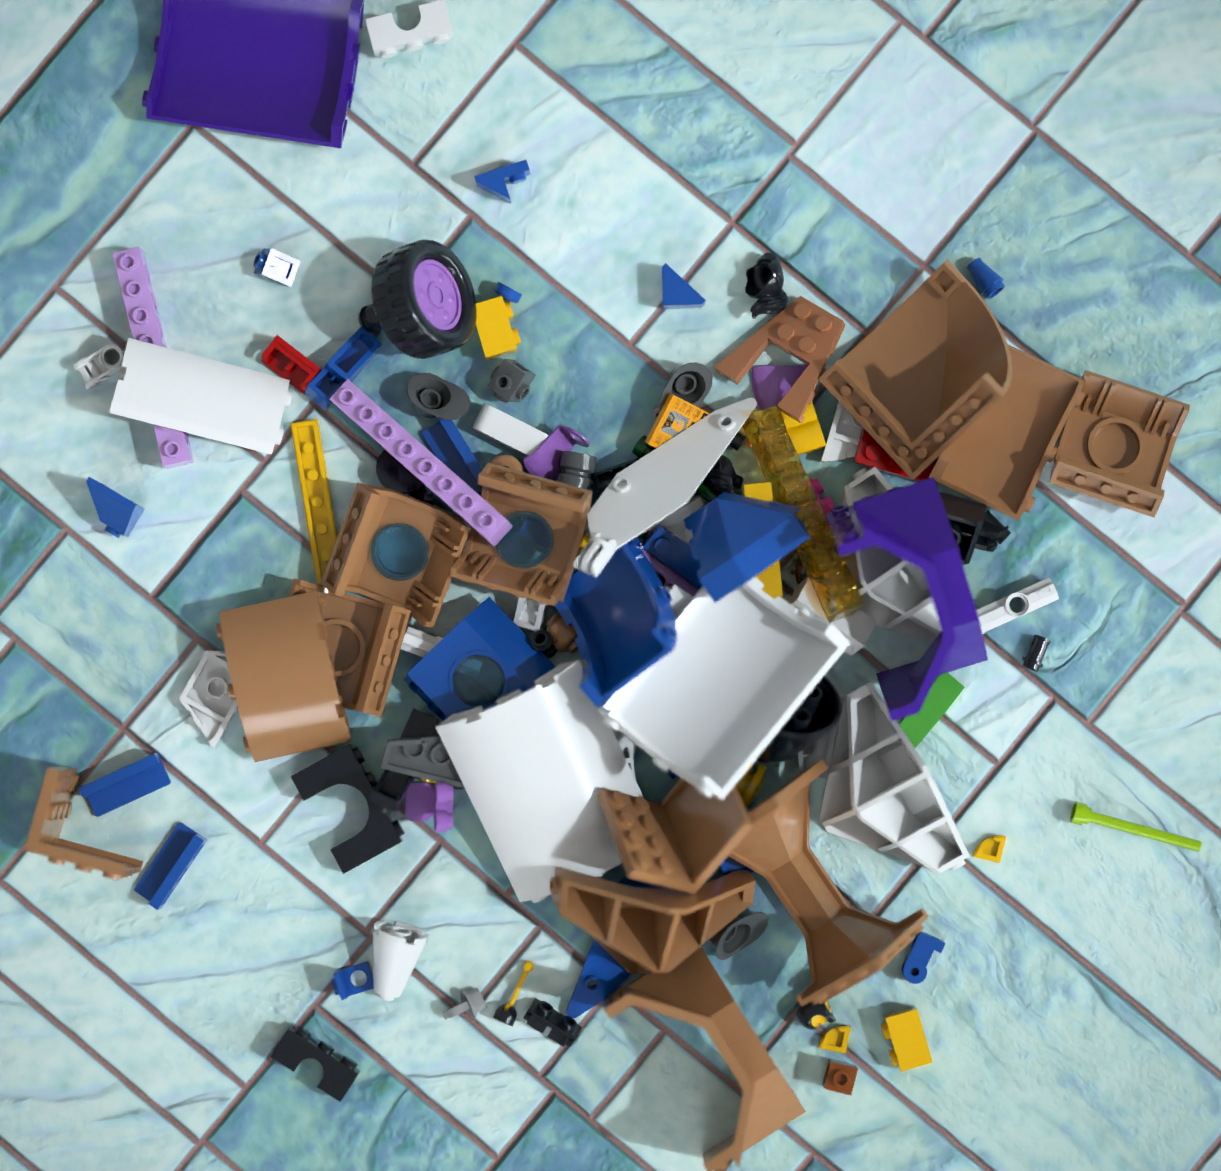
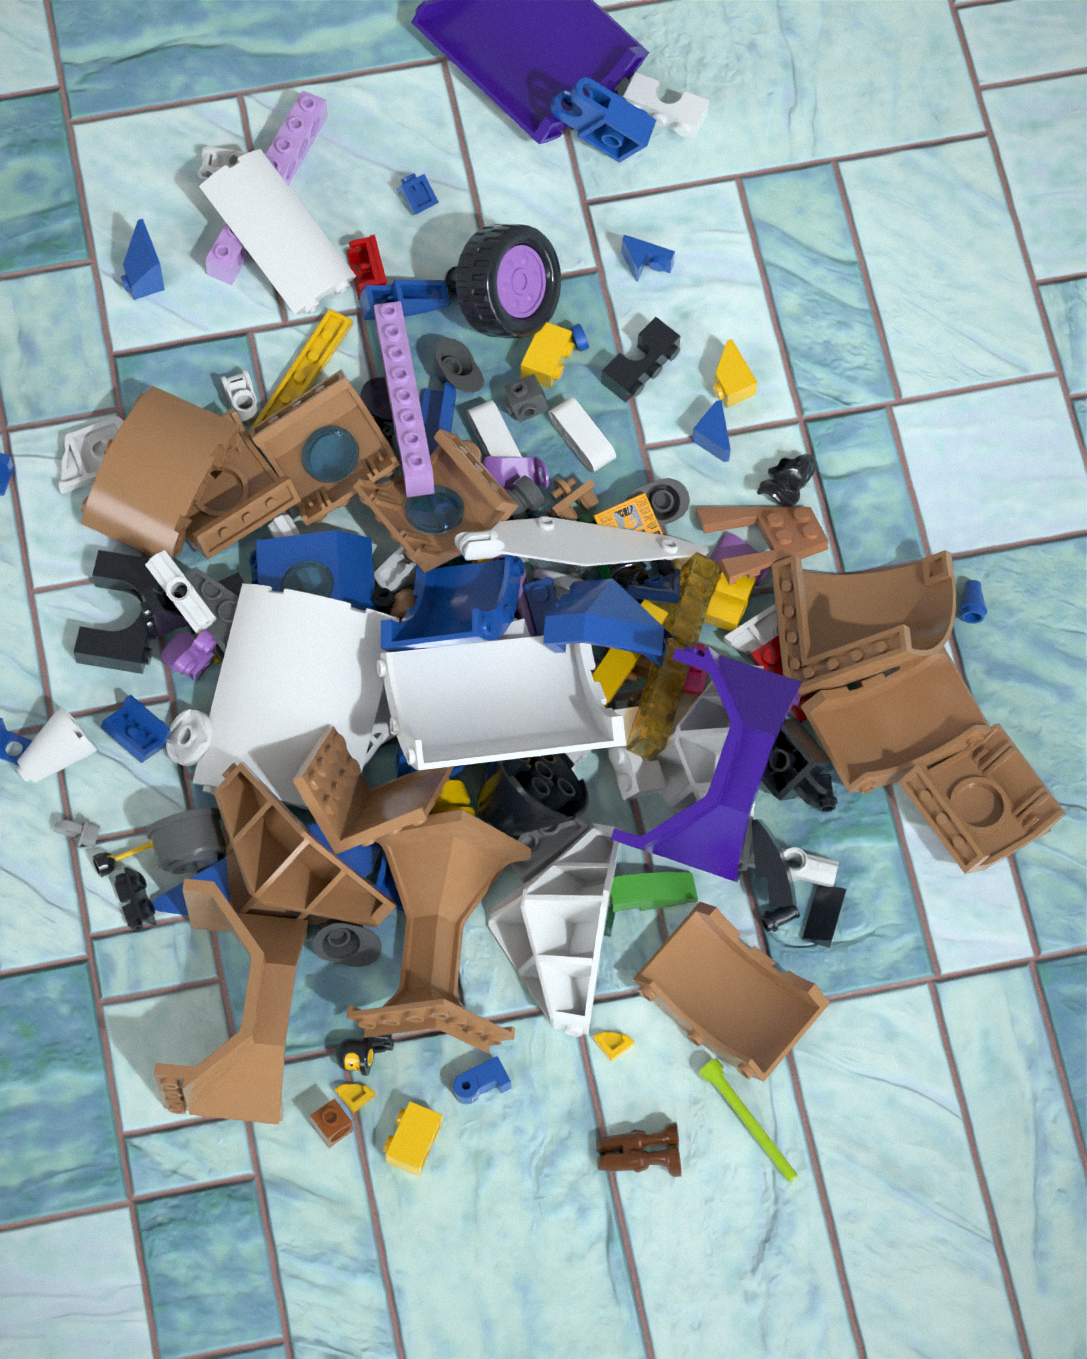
camera: 35 degrees right, 20 degrees down
none -> blue bracket [101,695,171,763]
none -> white piece [145,550,217,633]
none -> dark grey wheel [145,808,226,874]
none -> white tile [166,709,212,767]
none -> white piece [220,369,259,425]
none -> medium nougat hips [546,477,599,521]
none -> white beam [548,397,617,473]
none -> blue brick [551,77,657,163]
none -> reddish brown piece [596,1122,682,1177]
none -> black arch [601,317,681,403]
none -> dark blue tile [627,568,680,604]
none -> medium nougat panel [633,902,830,1082]
none -> yellow slope [712,339,758,408]
none -> black slope [752,819,797,907]
none -> black slope [802,886,847,948]

